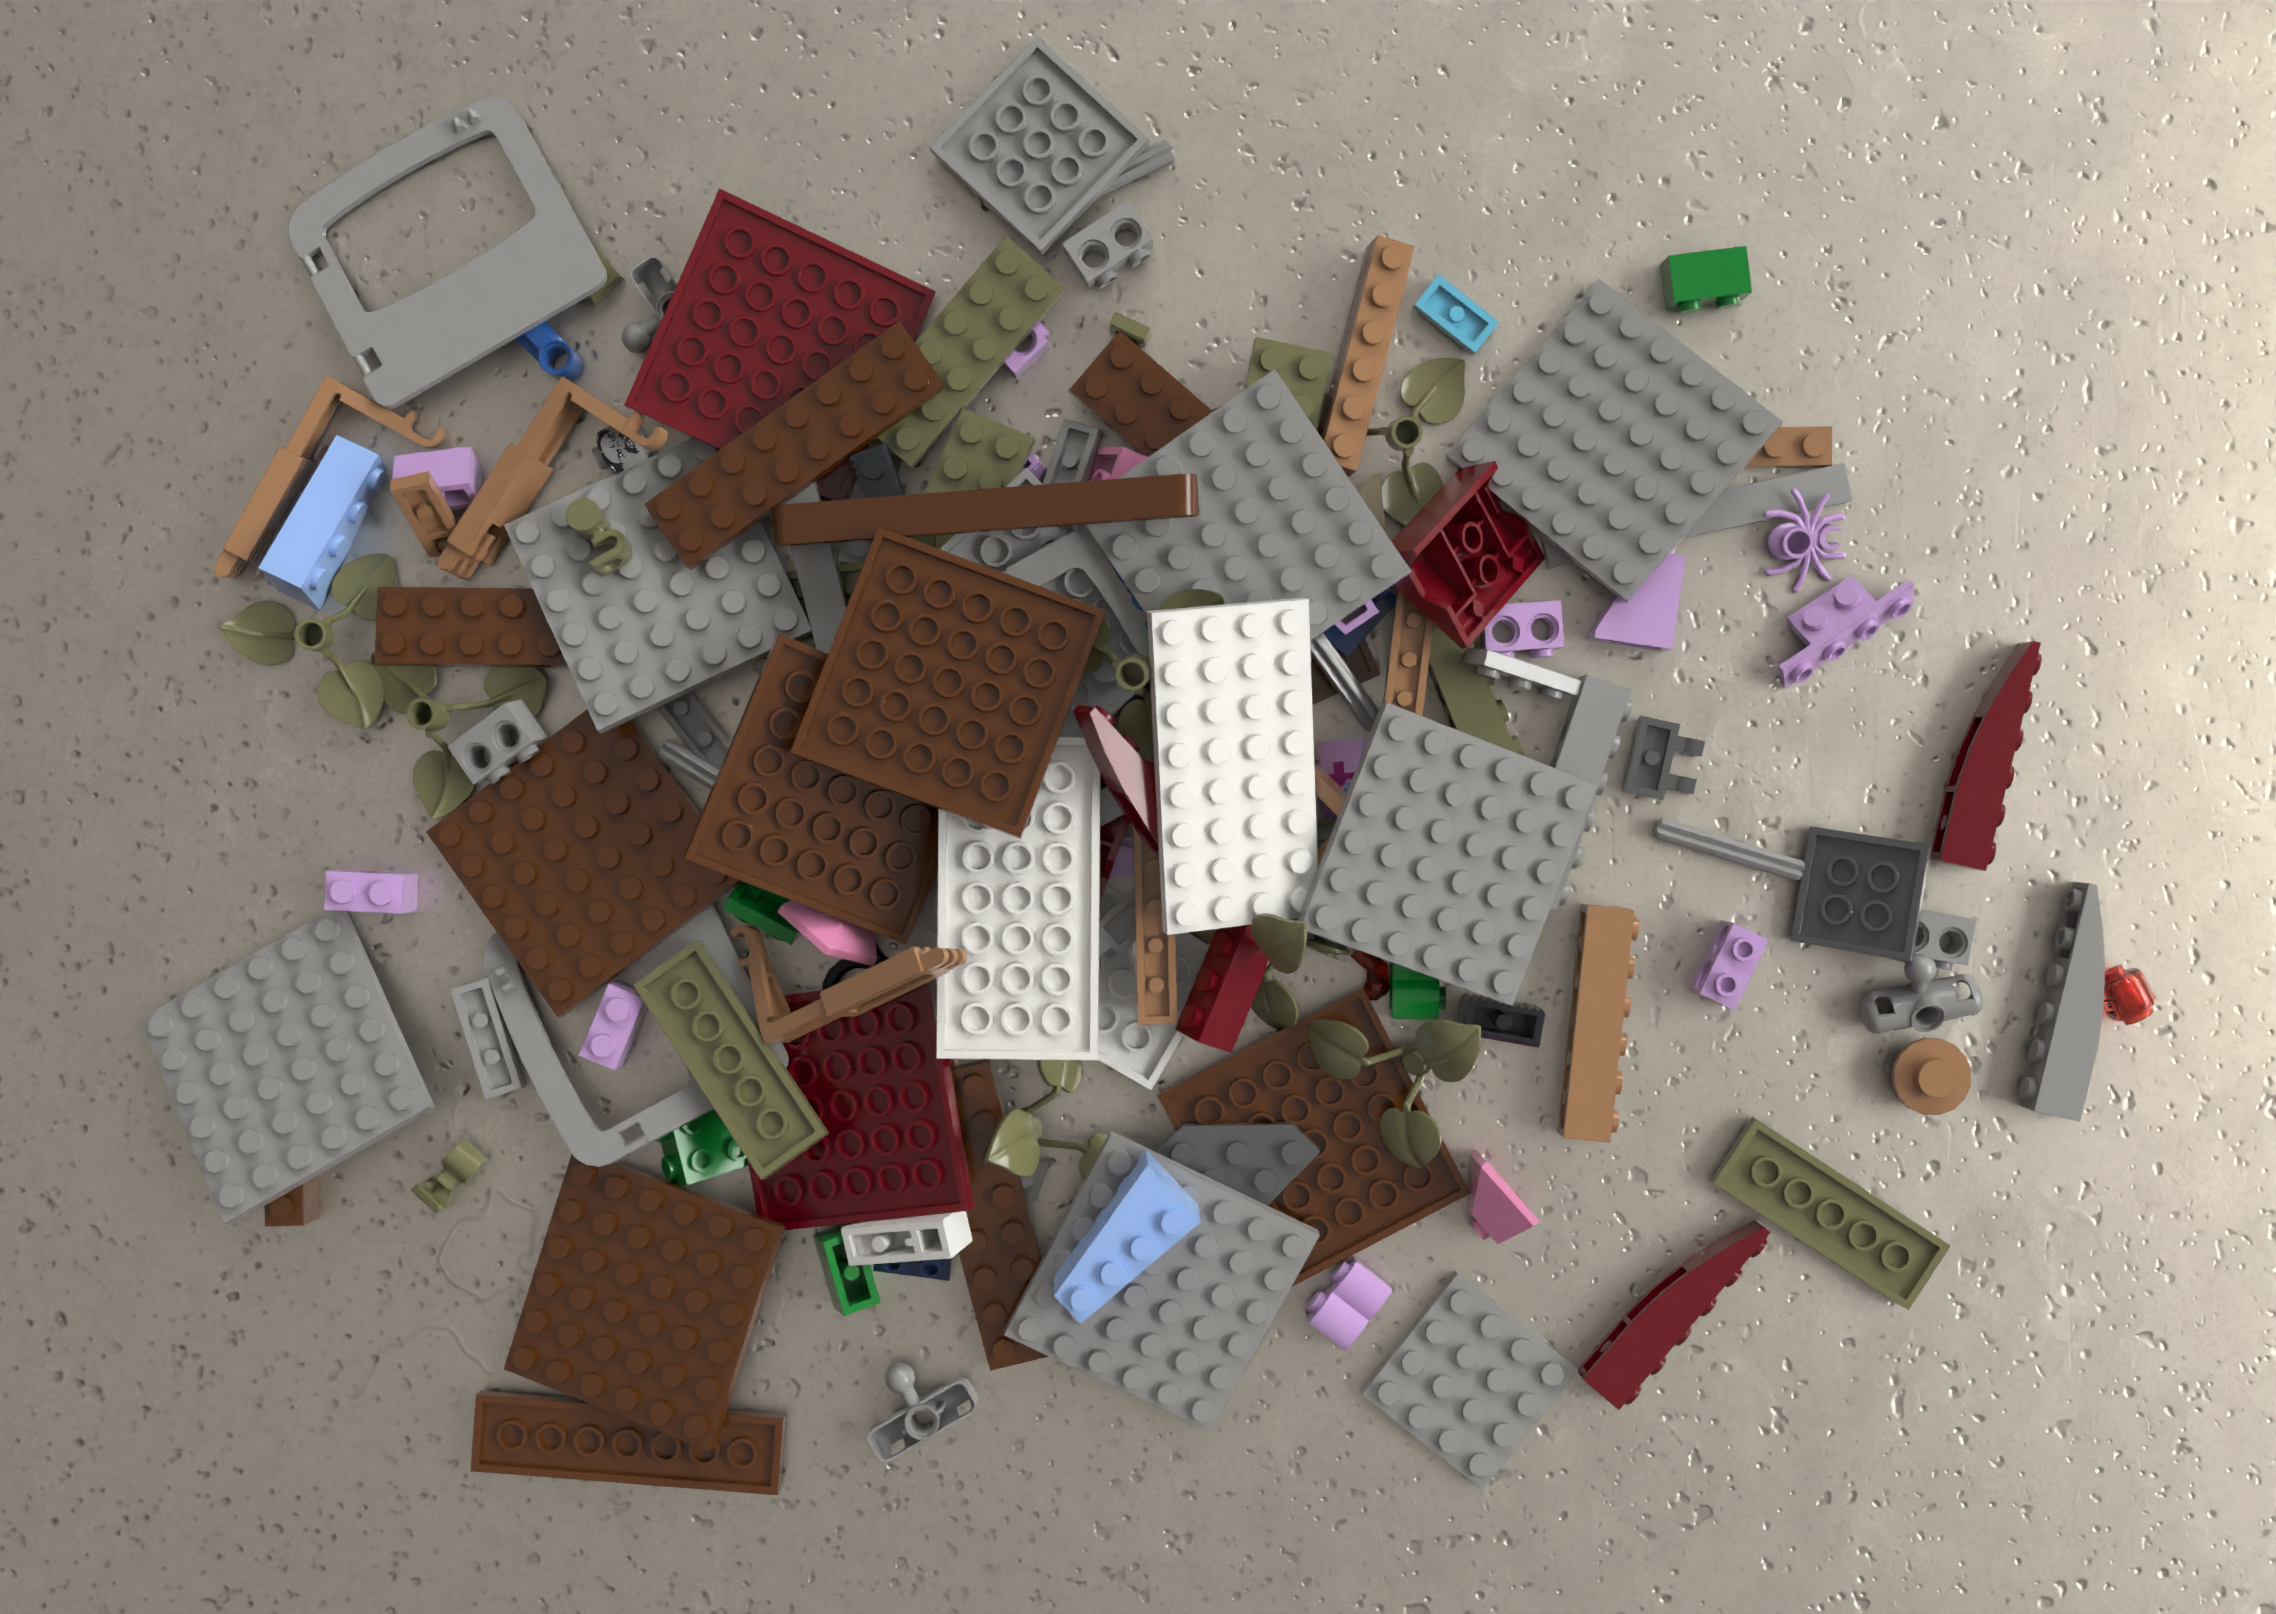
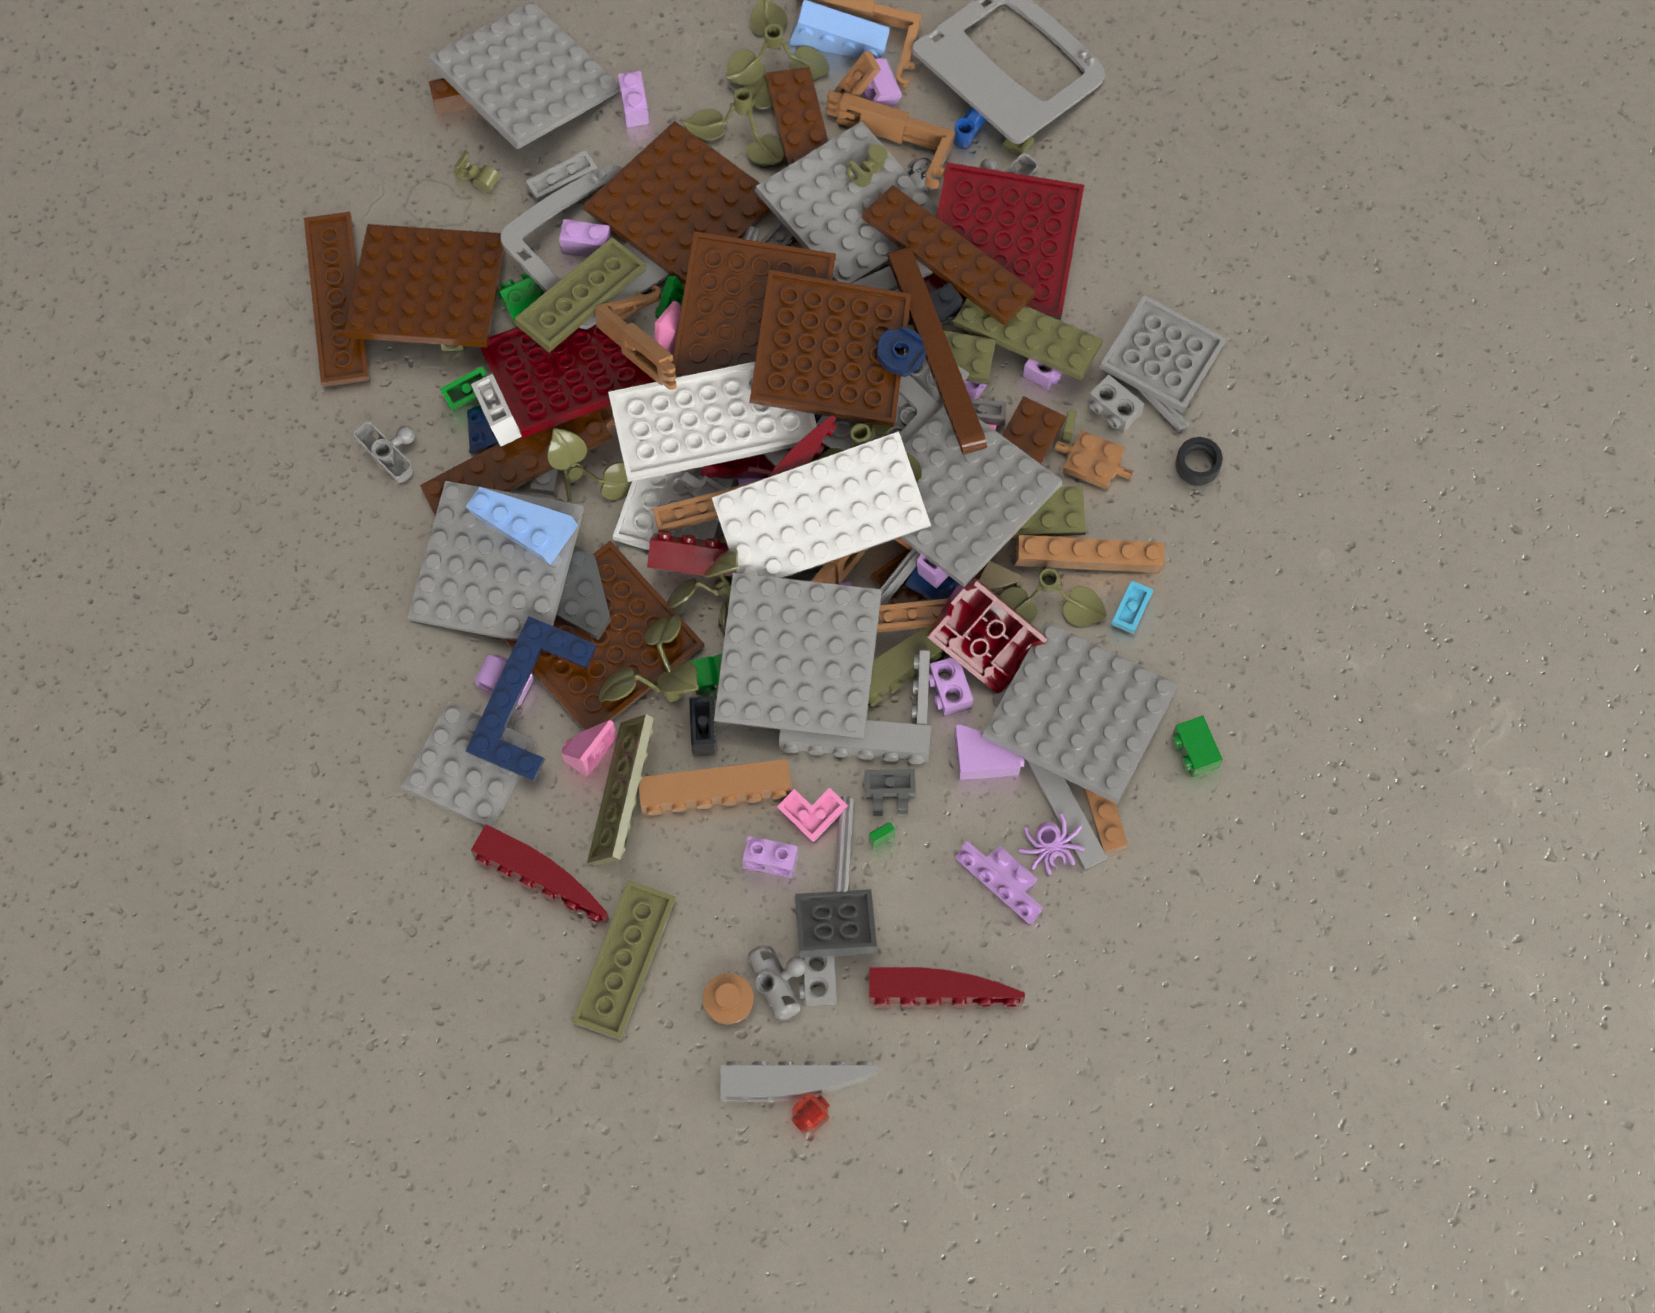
camera: 80 degrees right, 20 degrees down
light grey brick [447,699,548,785] -> none
clear red arm [1350,949,1390,1001] -> none
none -> dark blue plate [466,616,597,782]
none -> olive plate [587,714,654,866]
none -> bright pink plate [777,788,848,842]
none -> green tile [869,822,895,849]
none -> dark blue plate [876,327,926,377]
none -> medium nougat plate [1054,430,1133,490]
none -> black tyre [1175,437,1223,485]

